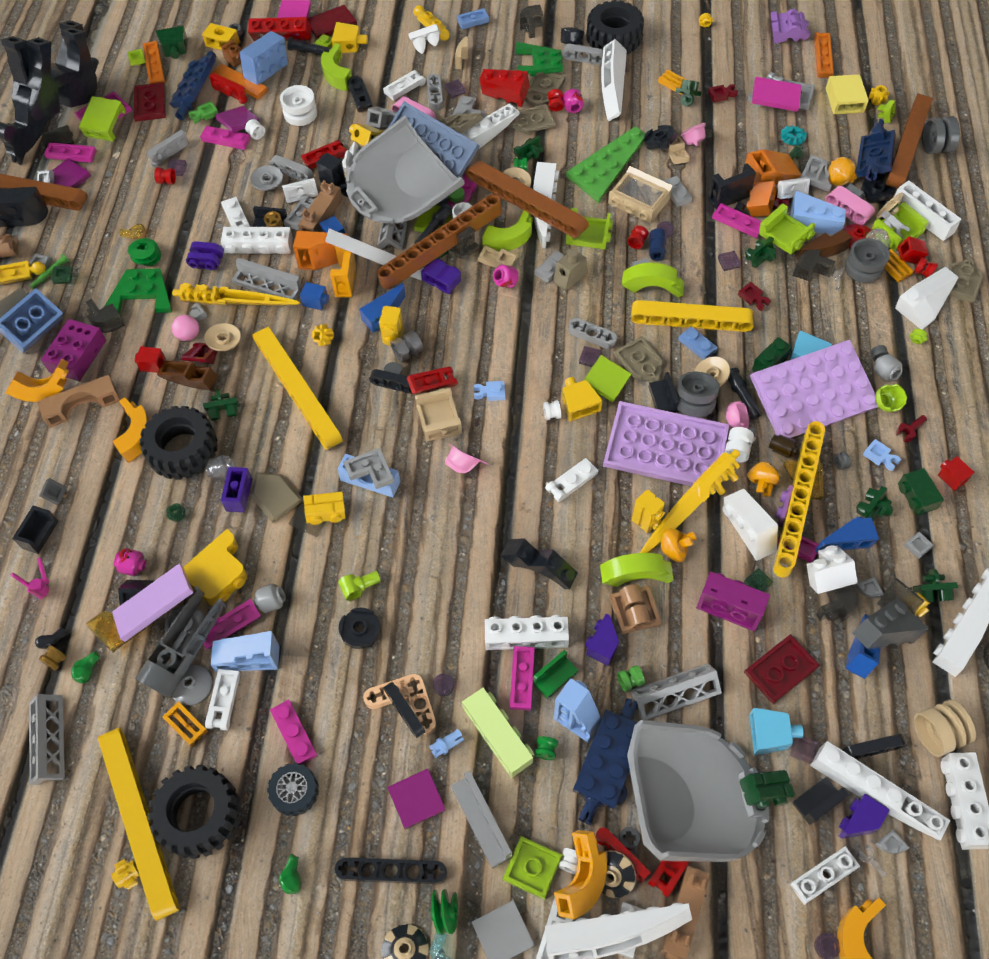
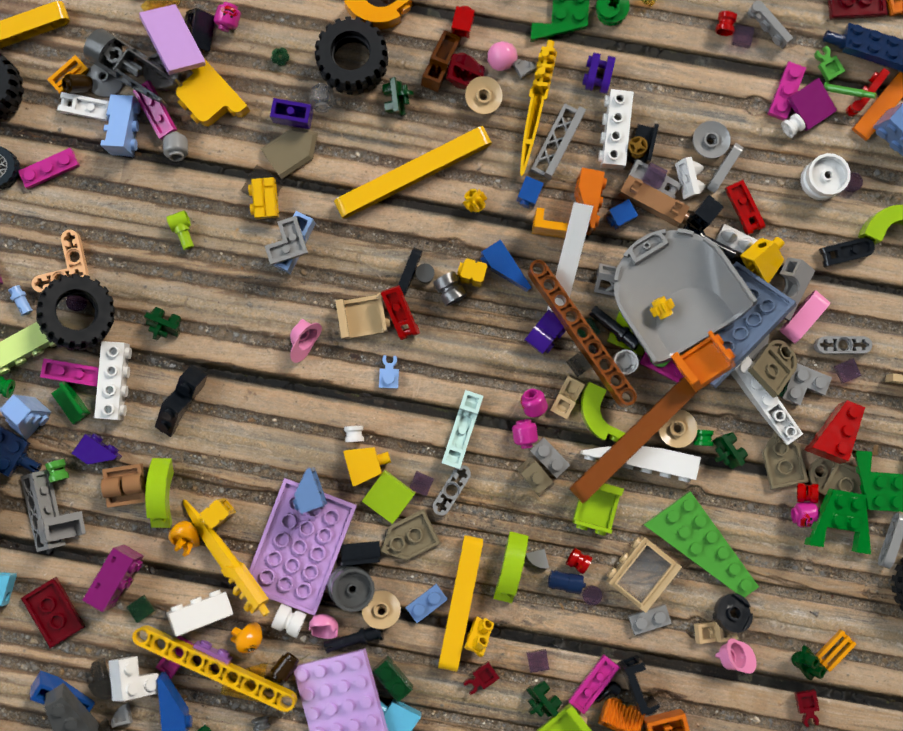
camera: 90 degrees right, 25 degrees up
white plate [221,197,250,227] -> none
black plate [338,607,381,649] -> none
white plate [383,70,426,101] -> none
black beam [383,682,426,739] -> none
white plate [545,458,598,502] -> none
white slope [601,39,627,121] -> none
none -> black tyre [36,274,115,351]
none -> light grey panel [37,511,86,544]
none -> dark brown brick [62,74,93,94]
none -> dark green hips [144,307,181,340]
none -> medium blue slope [293,467,328,514]
none -> light aqua slope [442,390,483,469]
none -> yellow hips [465,616,494,657]
none -> dark pink head [512,419,538,449]
none -> clear purple tile [642,163,668,189]
none -> yellow gear [649,296,675,320]
none -> orange panel [671,330,736,392]
none -> green wing [804,488,871,555]
none -> bright green piece [824,81,877,99]

